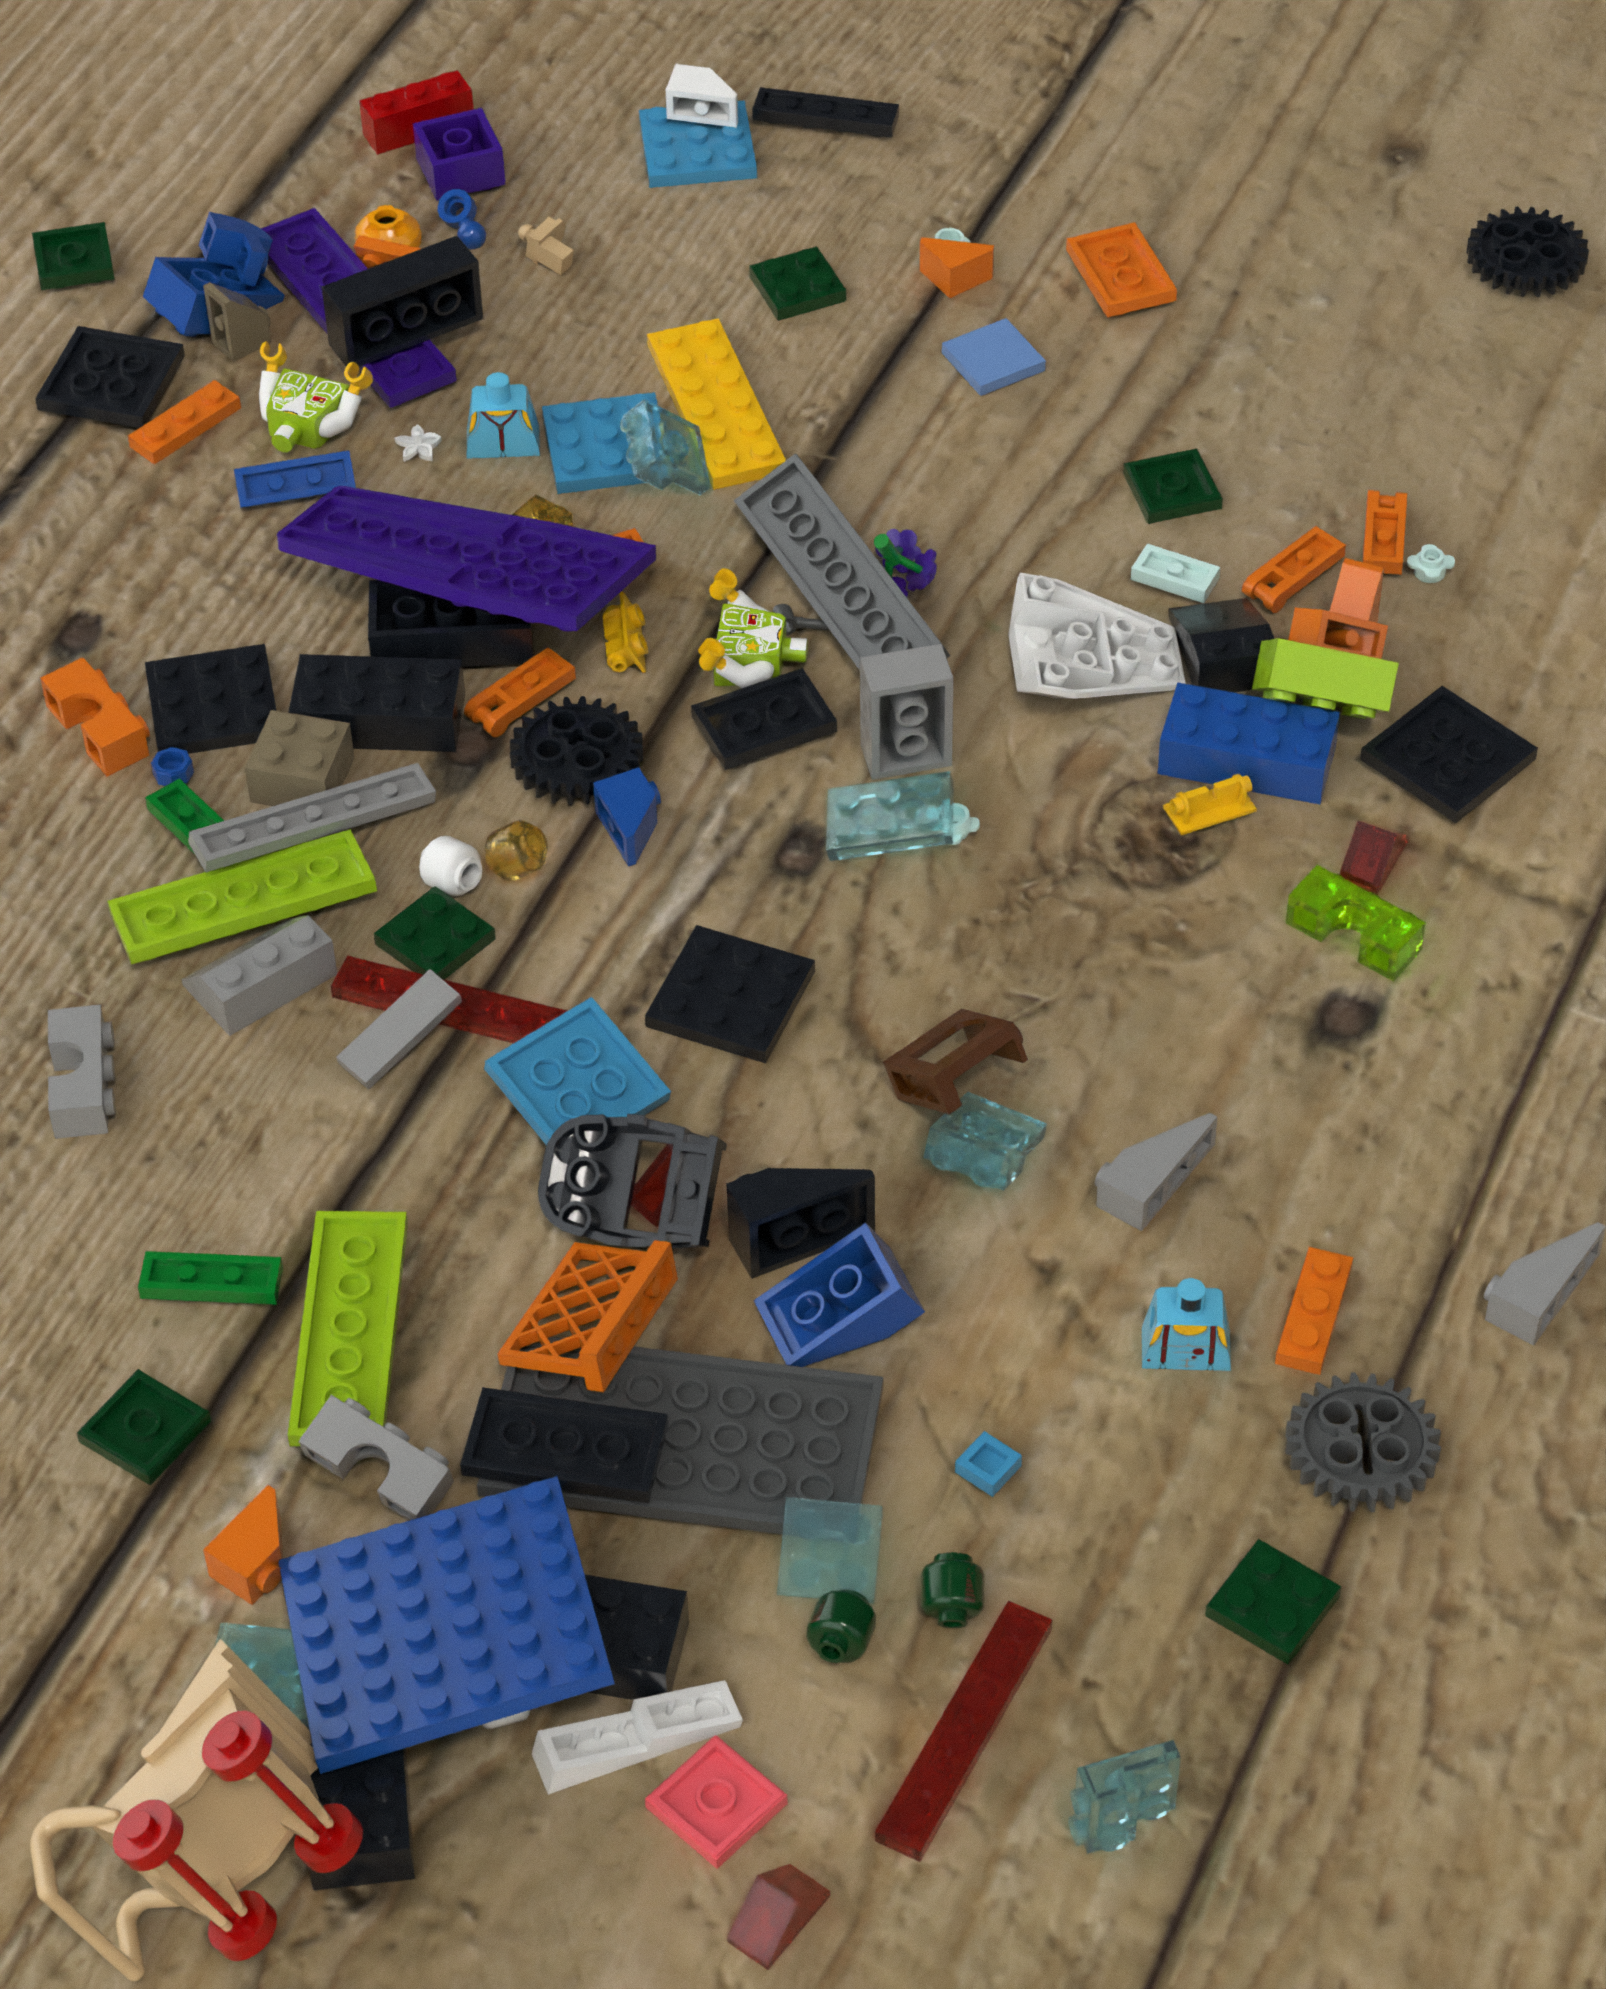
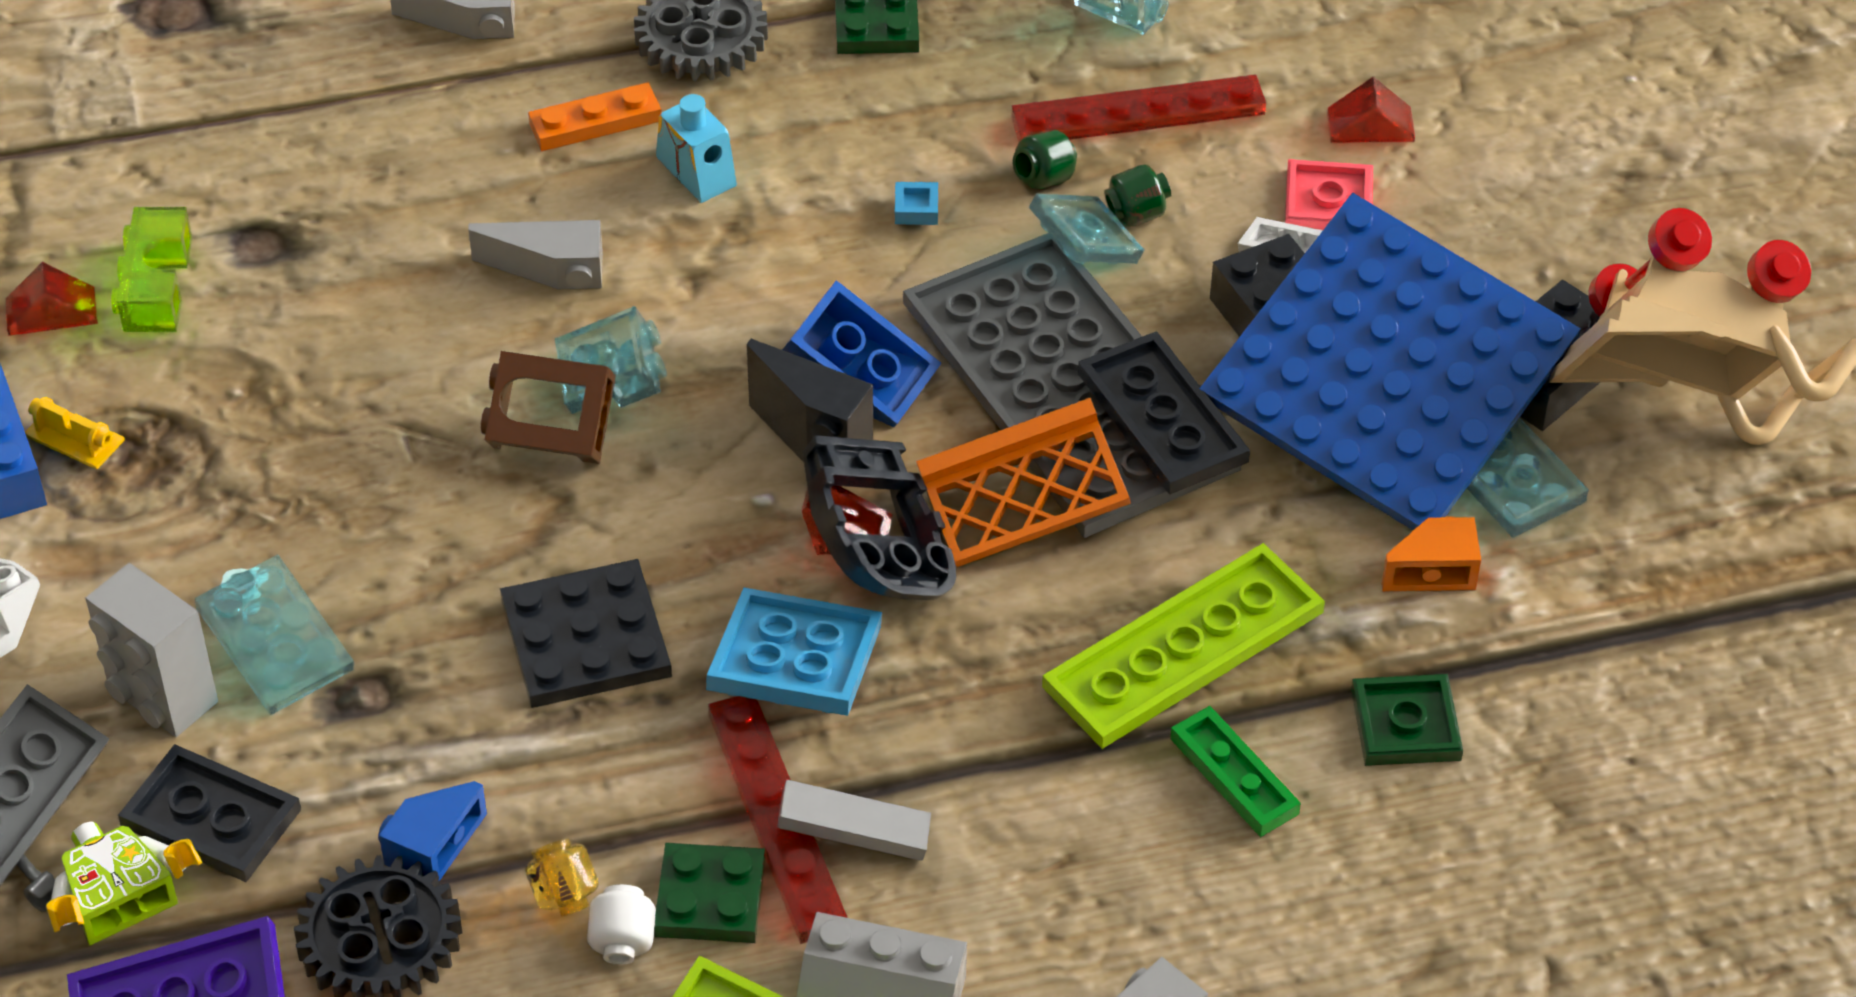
camera: 130 degrees left, 0 degrees up
light grey arch [298,1395,454,1521] -> none

